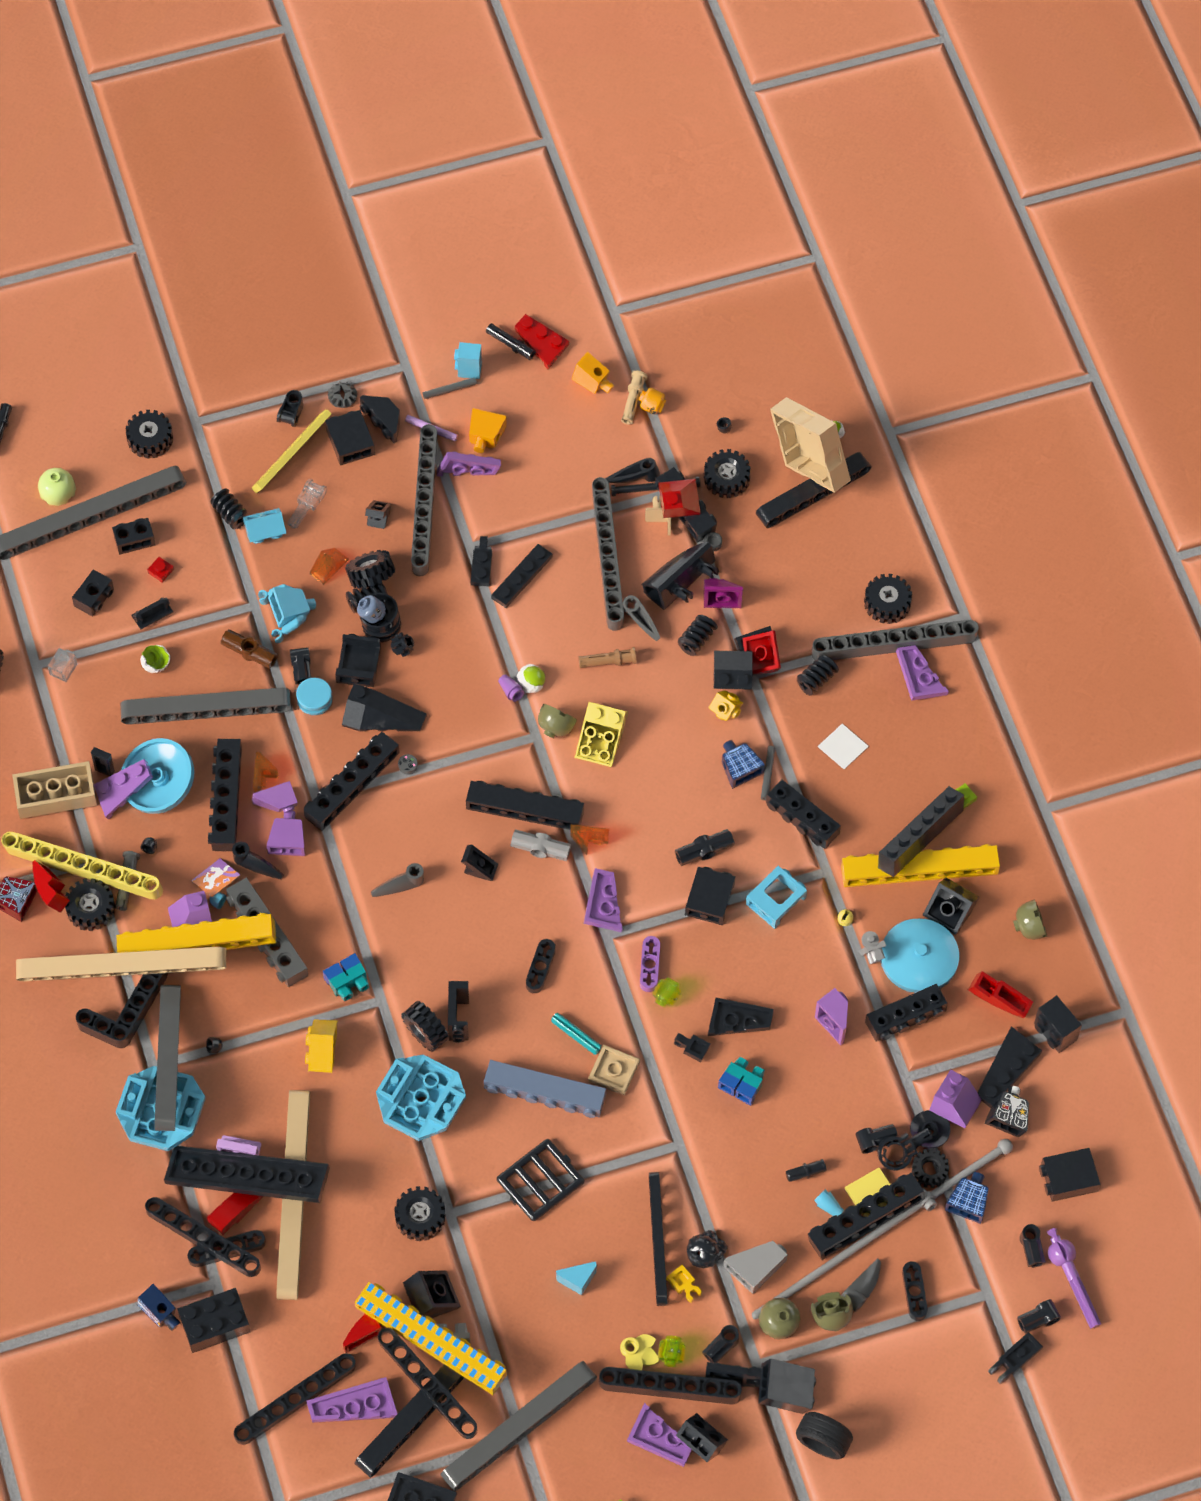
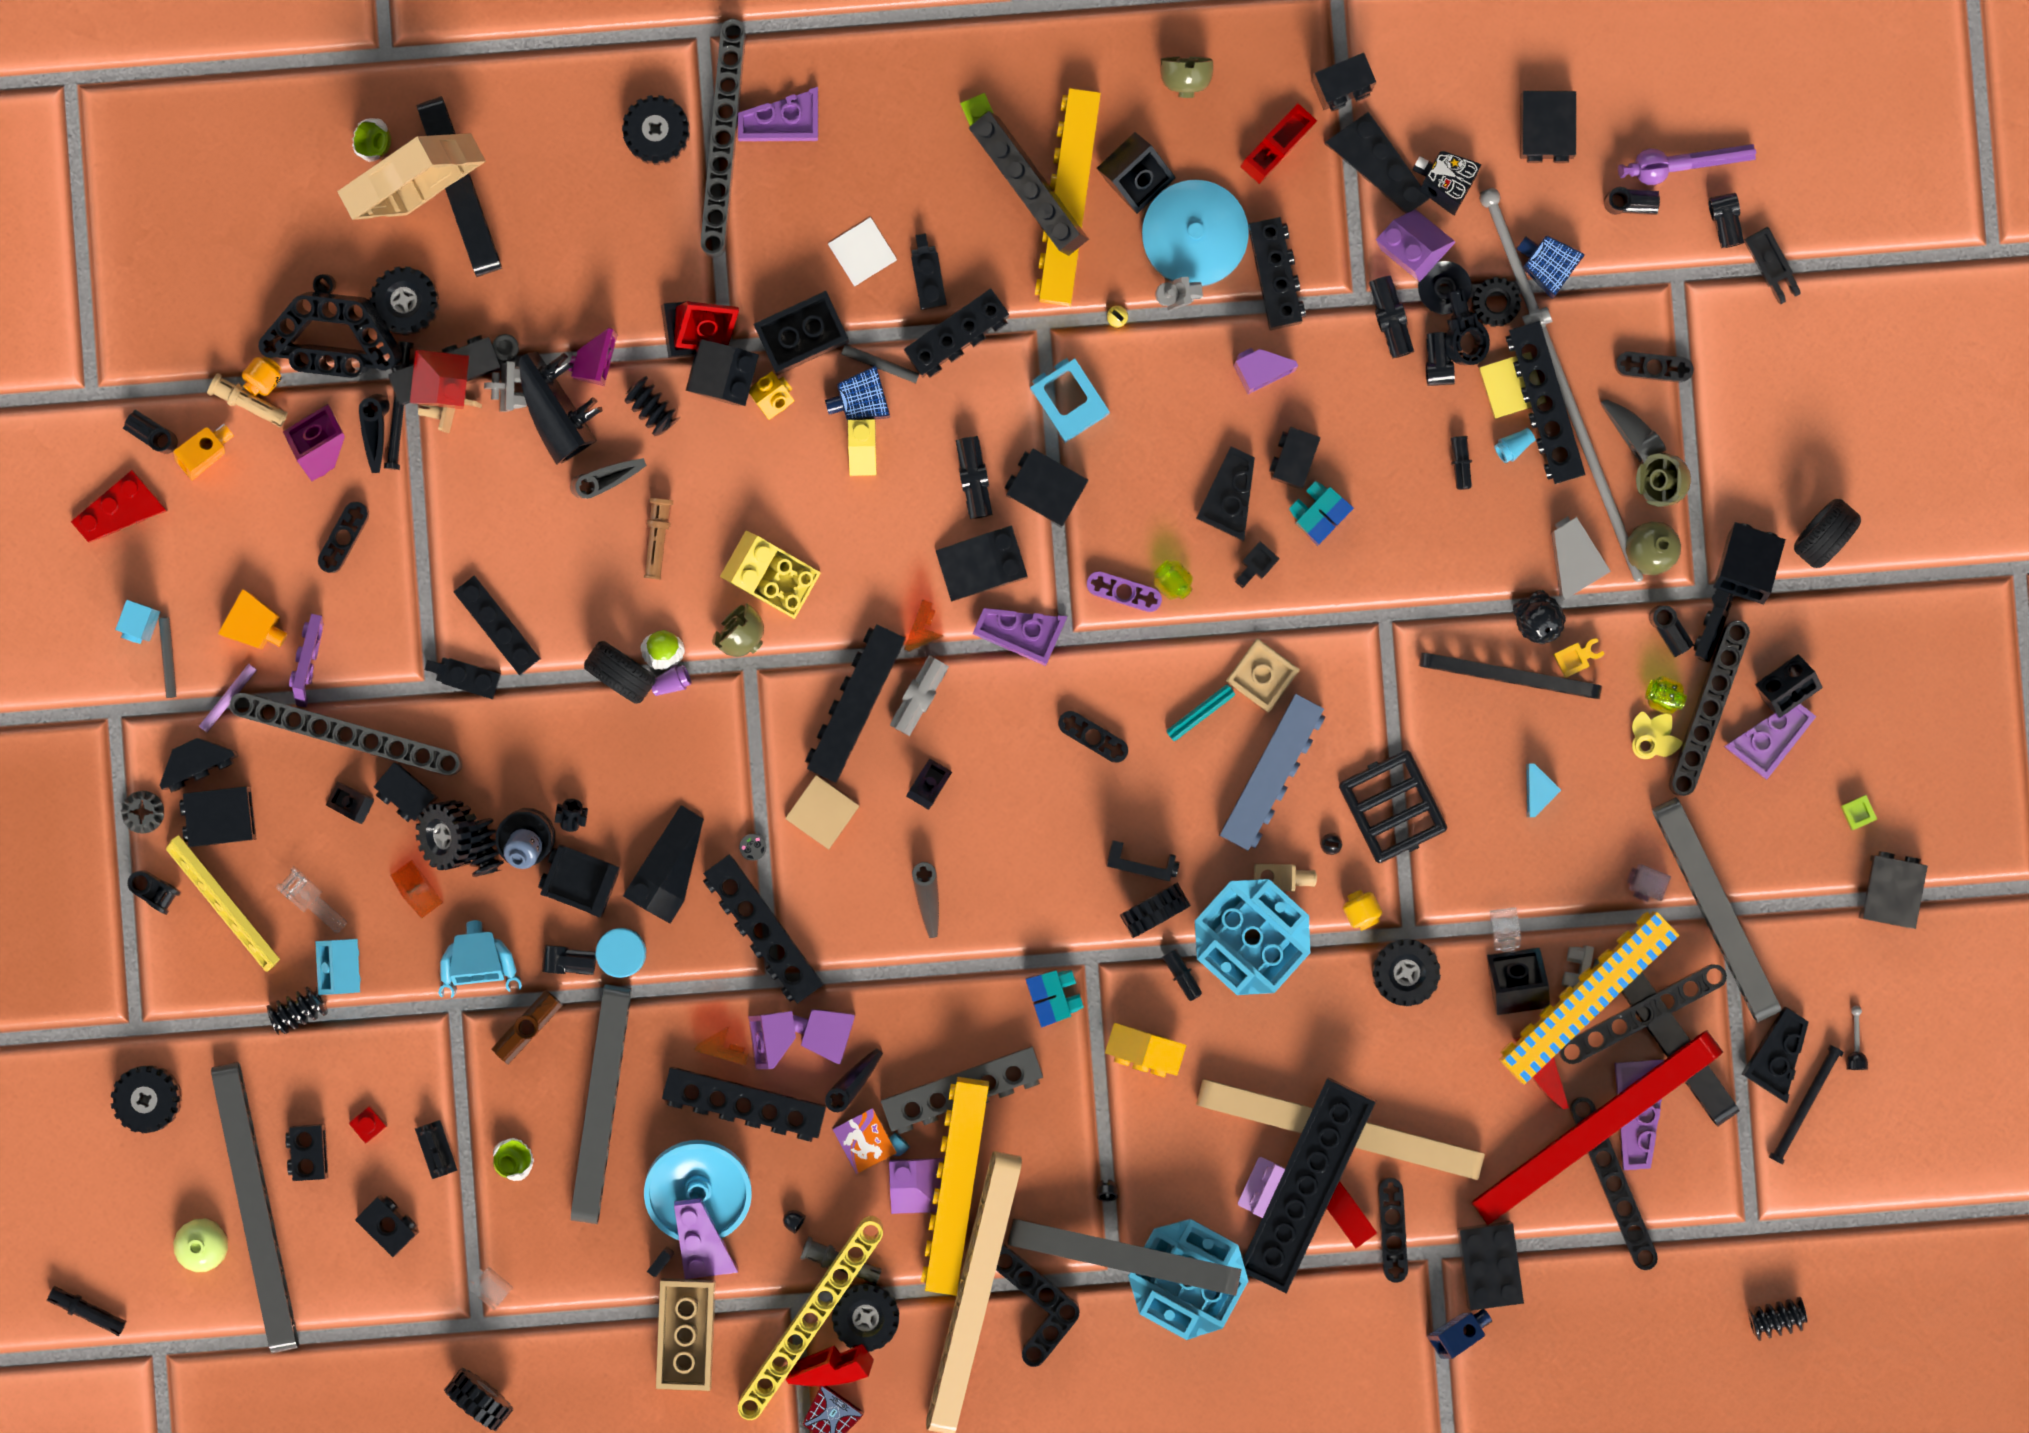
camera: 75 degrees left, 25 degrees up
black beam [145,1197,261,1277] -> none
black pin [486,323,536,360] -> none
dark grey beam [592,477,624,631] -> none
black piece [797,655,839,696] -> none
none -> black piece [123,410,178,454]
none -> black piece [258,292,402,378]
none -> magenta slope [283,404,345,482]
none -> black beam [318,502,369,573]
none -> black brick [374,762,438,822]
none -> light grey hips [484,362,527,412]
none -> black tyre [584,641,656,704]
none -> black brick [753,291,849,376]
none -> tan tile [785,775,860,849]
none -> light yellow slope [848,419,876,476]
none -> black hinge [911,233,947,310]
none -> black slope [936,525,1028,602]
none -> black axle [1162,949,1202,1001]
none -> tan bracket [1254,864,1317,891]
none -> black brick [1269,427,1321,490]
none -> black hinge [1320,834,1342,855]
none -> yellow head [1343,889,1382,931]
none -> black piece [1368,275,1414,359]
none -> red beam [1471,1030,1723,1225]
none -> clear bracket [1490,907,1521,952]
none -> brick [1627,864,1671,902]

